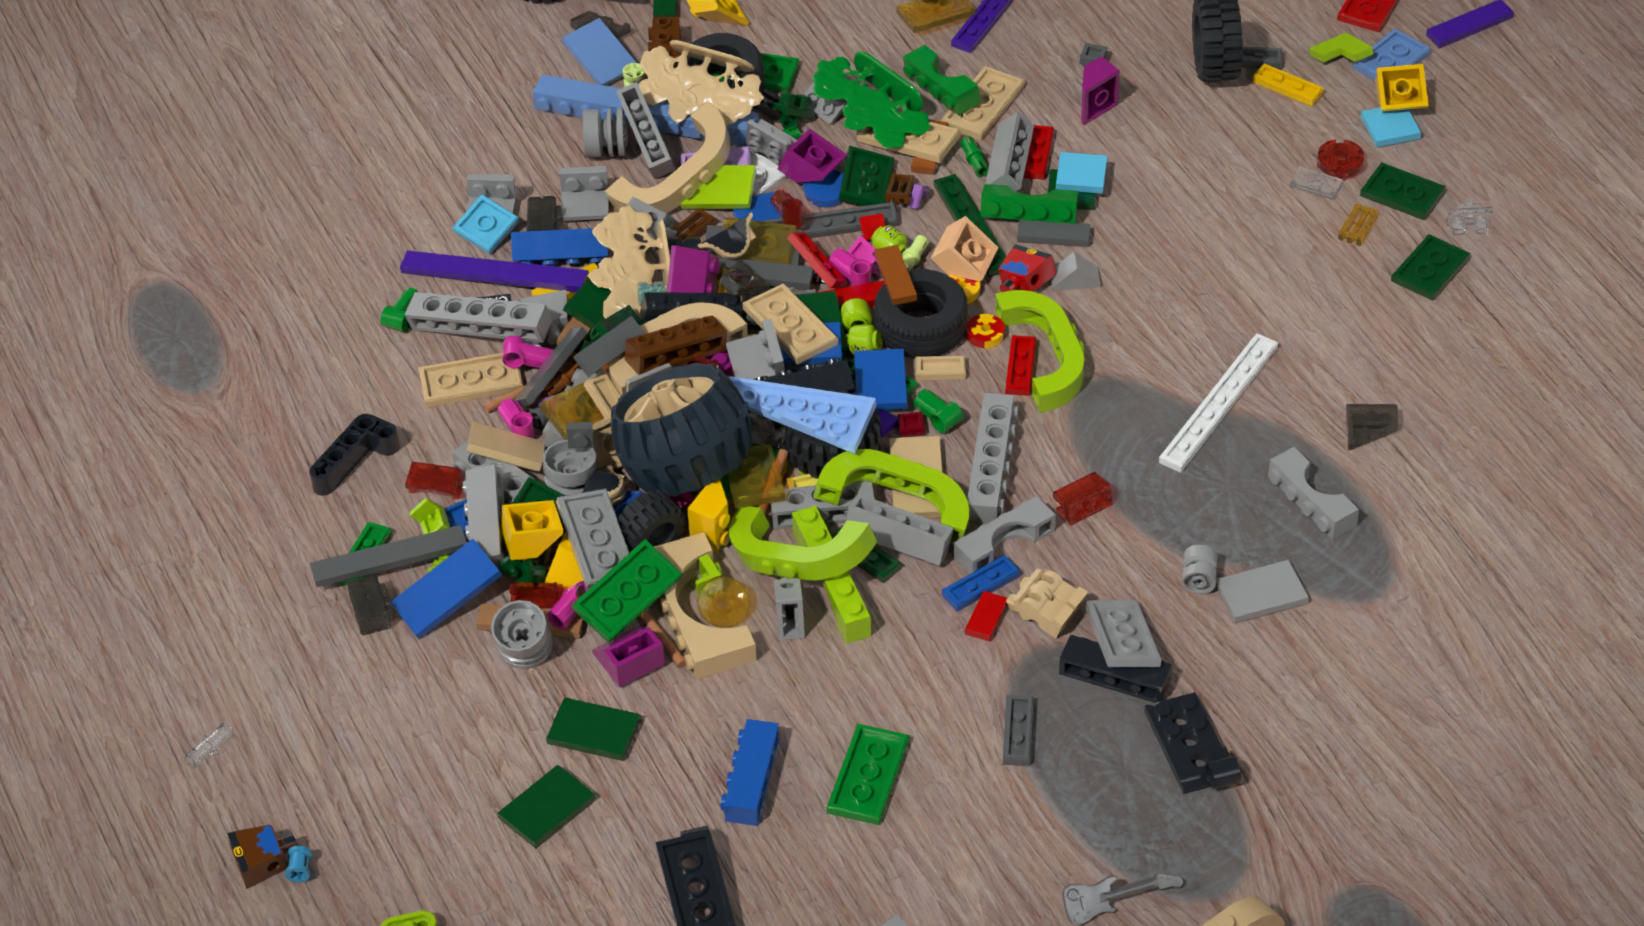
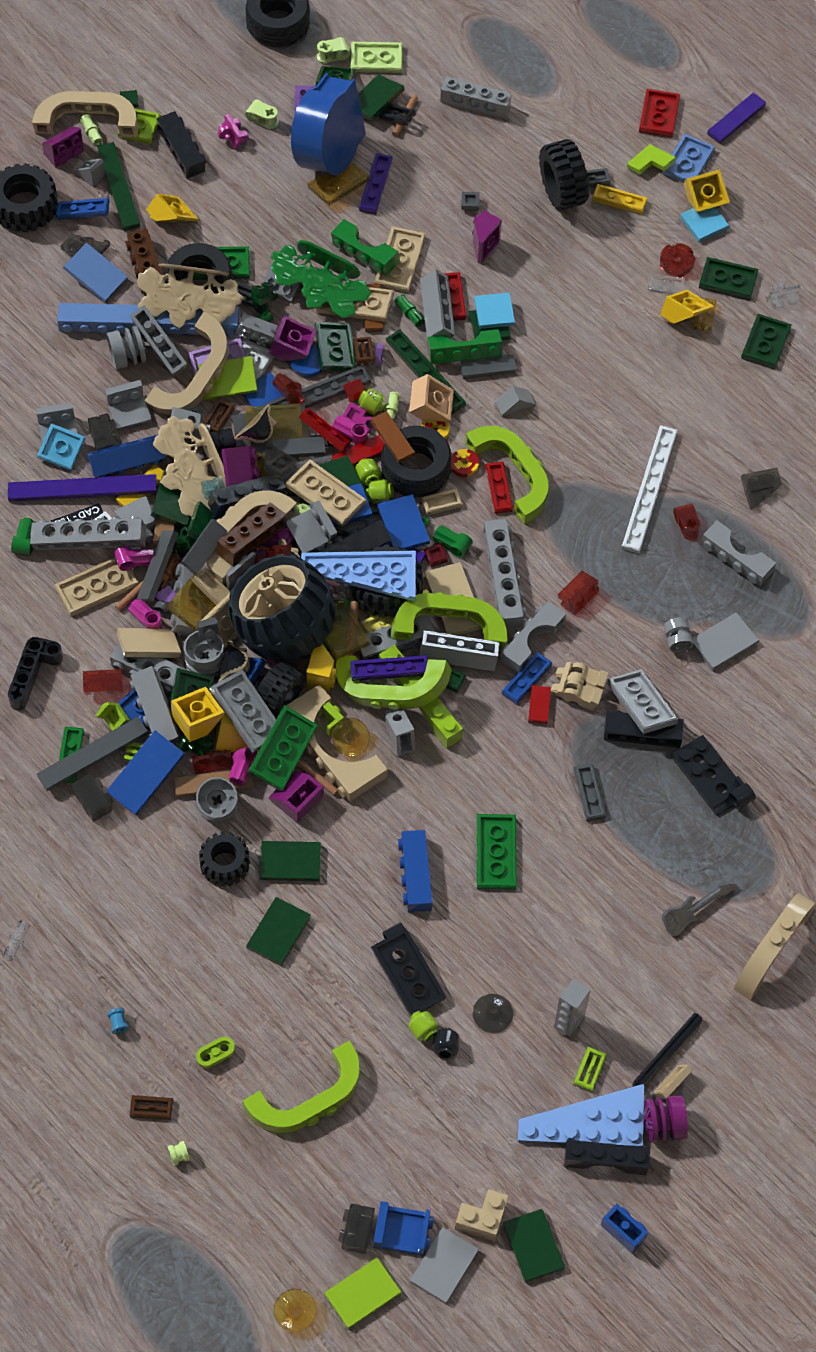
camera: 20 degrees left, 15 degrees up
reddish brown torso [227,825,297,889] -> none
yellowish green wheel [623,63,646,87] -> none
red torso [999,244,1057,292] -> none
none -> black tyre [199,832,250,887]
none -> dark purple tile [350,655,428,681]
none -> yellow slope [660,289,714,323]
none -> clear red piece [673,503,700,540]

